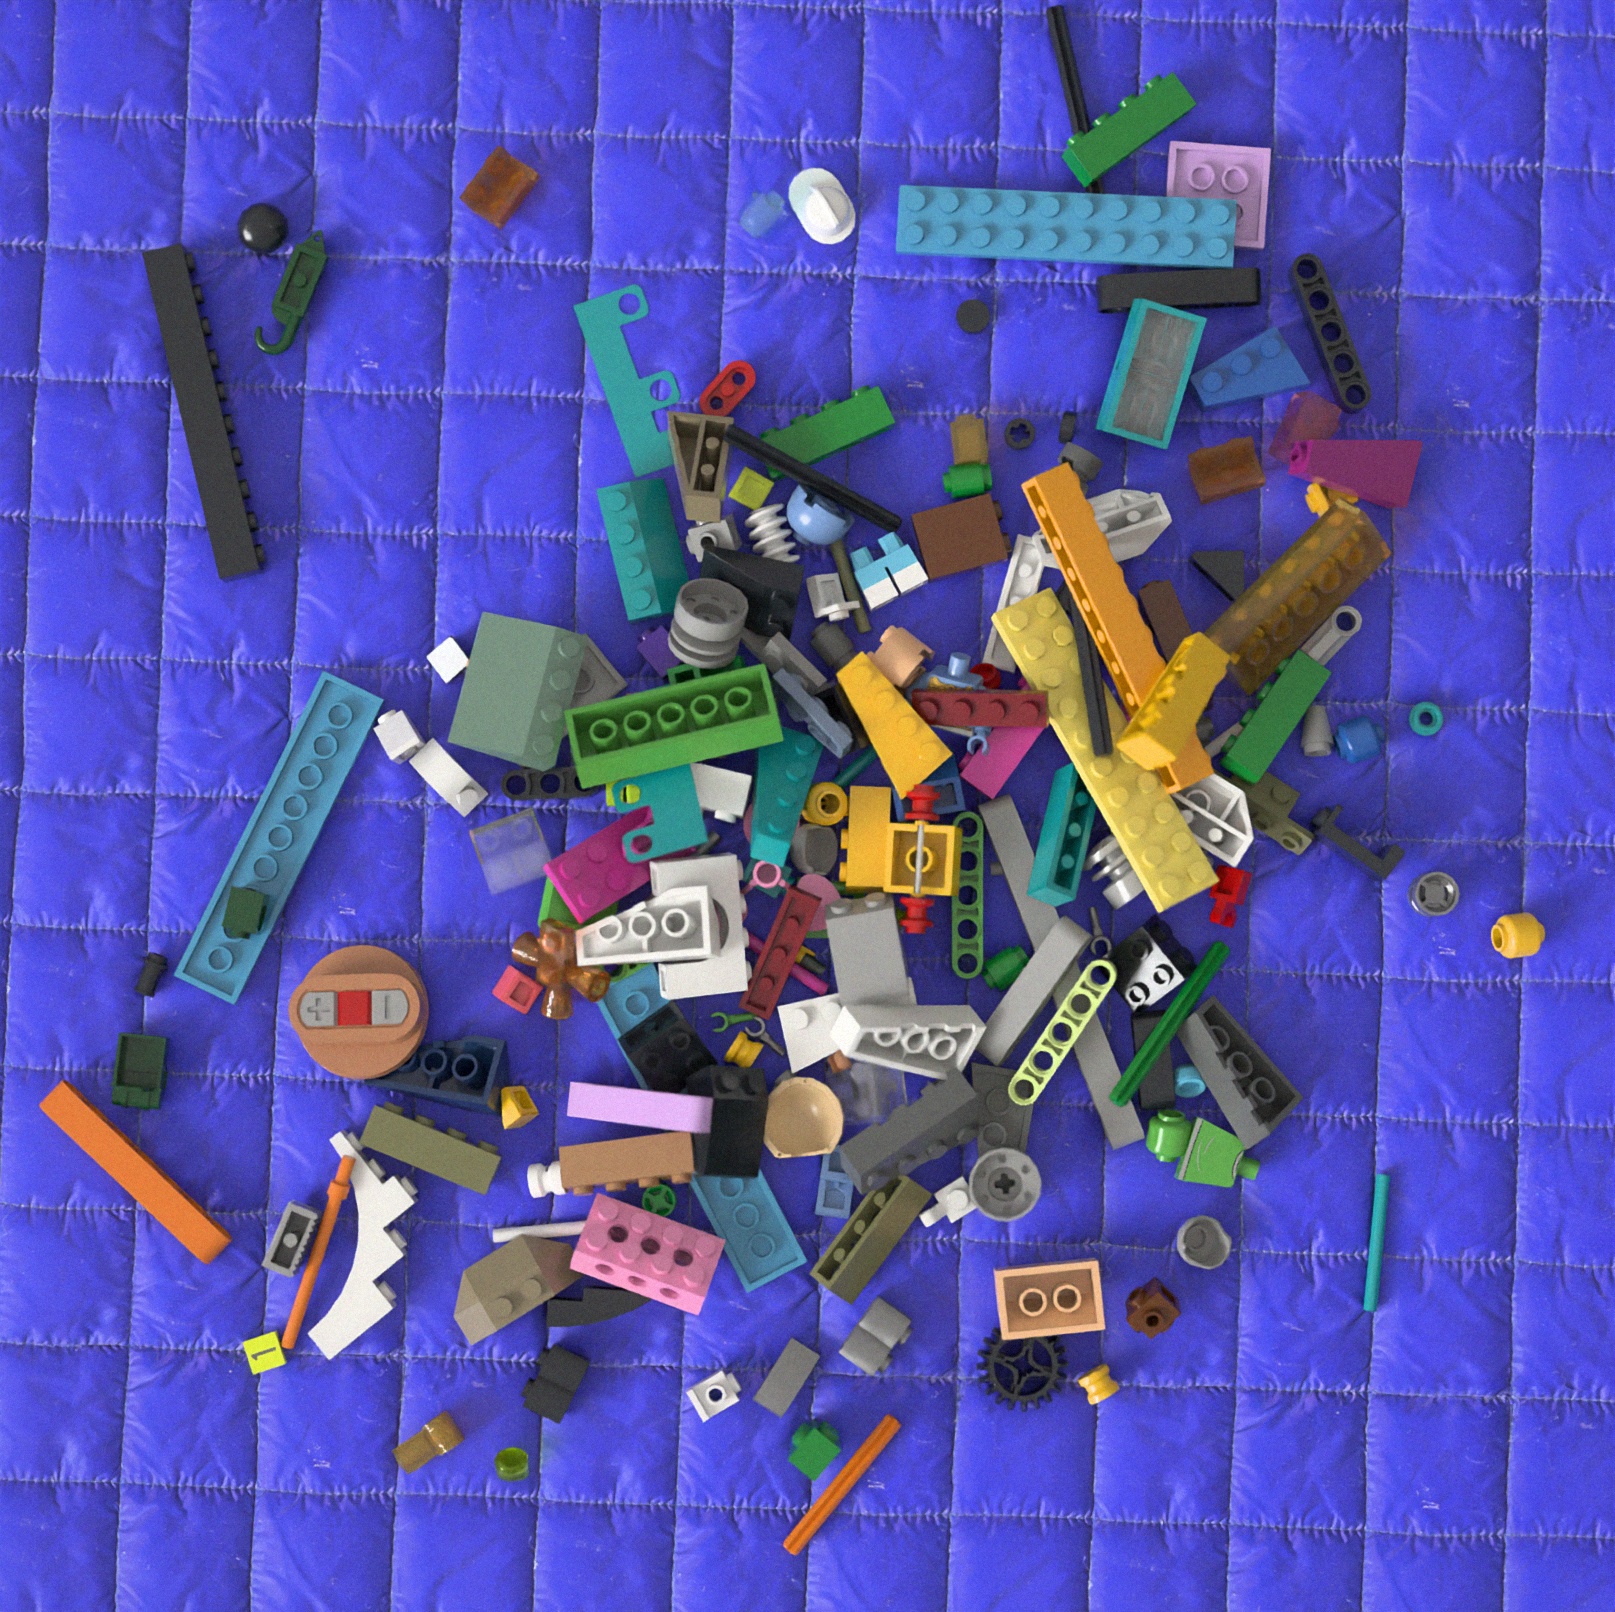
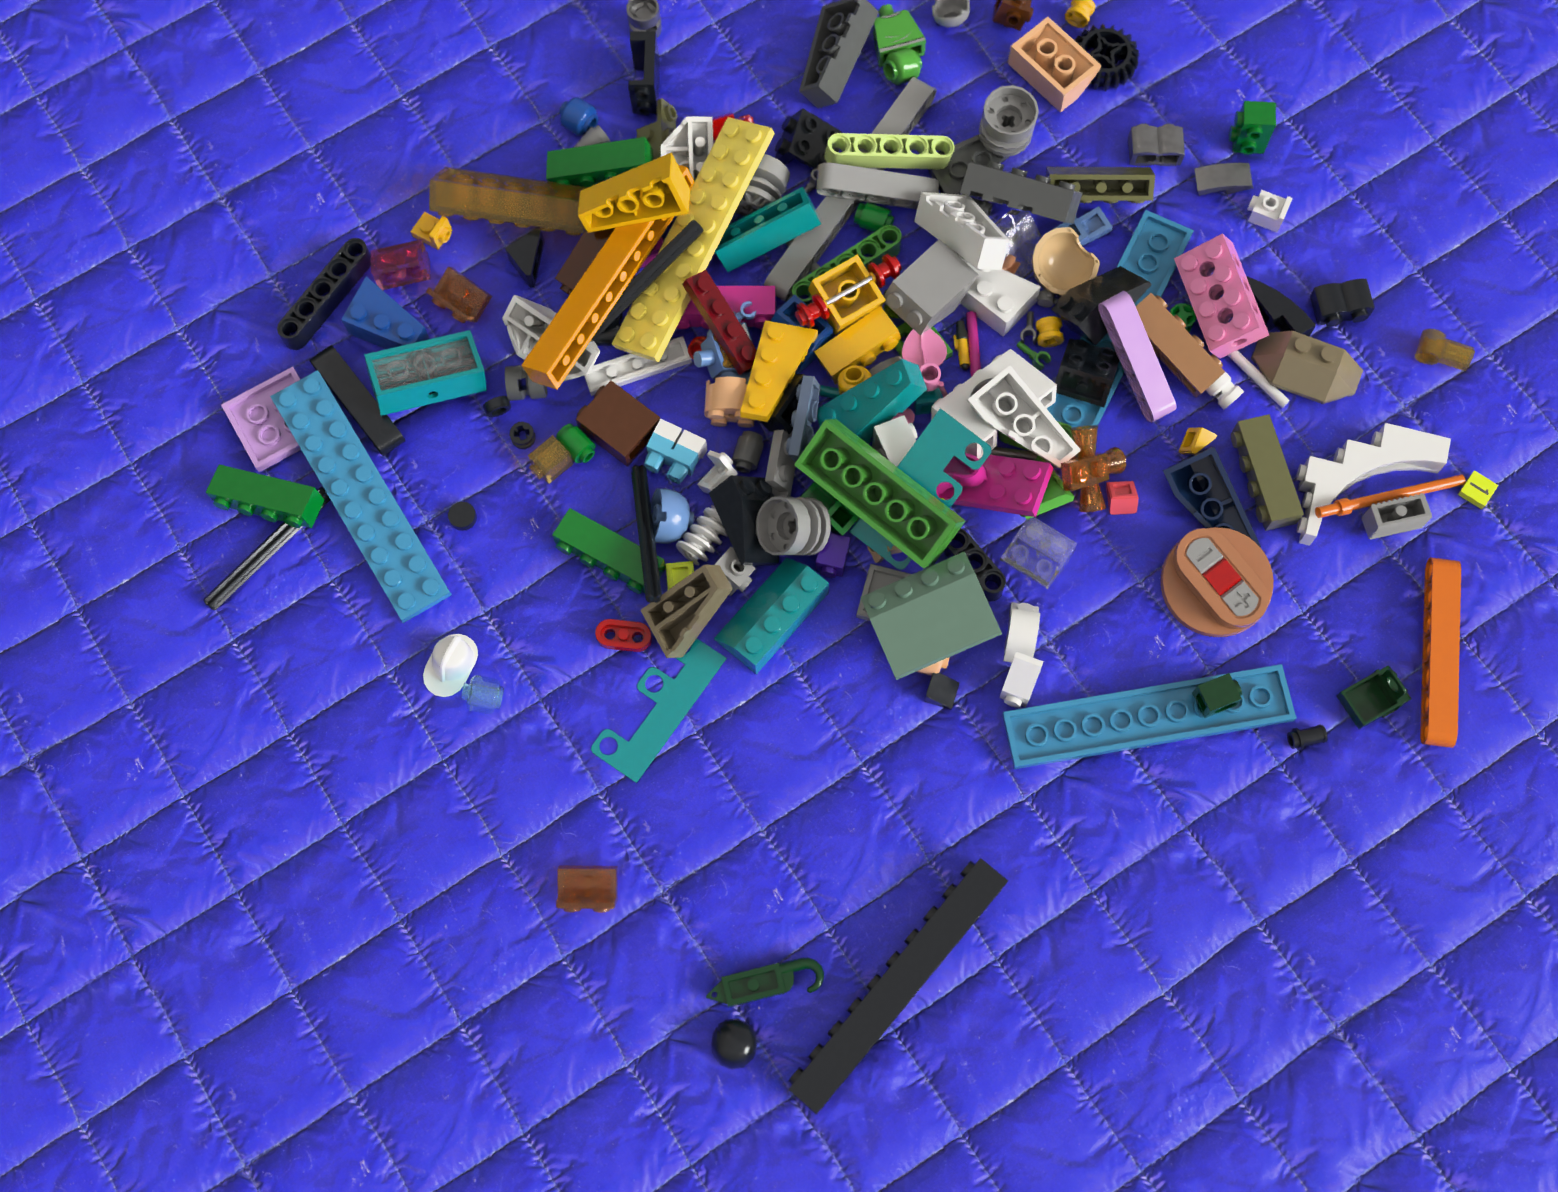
camera: 125 degrees left, 15 degrees down
clear neon green tile [494,1447,529,1482] -> none
dark red plate [738,884,822,1021] -> none
orange axle [783,1414,901,1556] -> none
olive bar [830,539,872,634] -> none
white plate [918,1176,977,1227] -> none
green axle [1109,941,1230,1107] -> none
black beam [1130,1009,1175,1111] -> none
medium azure tile [1173,1063,1207,1098] -> none
magenta slope [1288,440,1423,508] -> none
light grey piece [1299,606,1362,667] -> none
teal plate [1409,702,1443,736] -> none

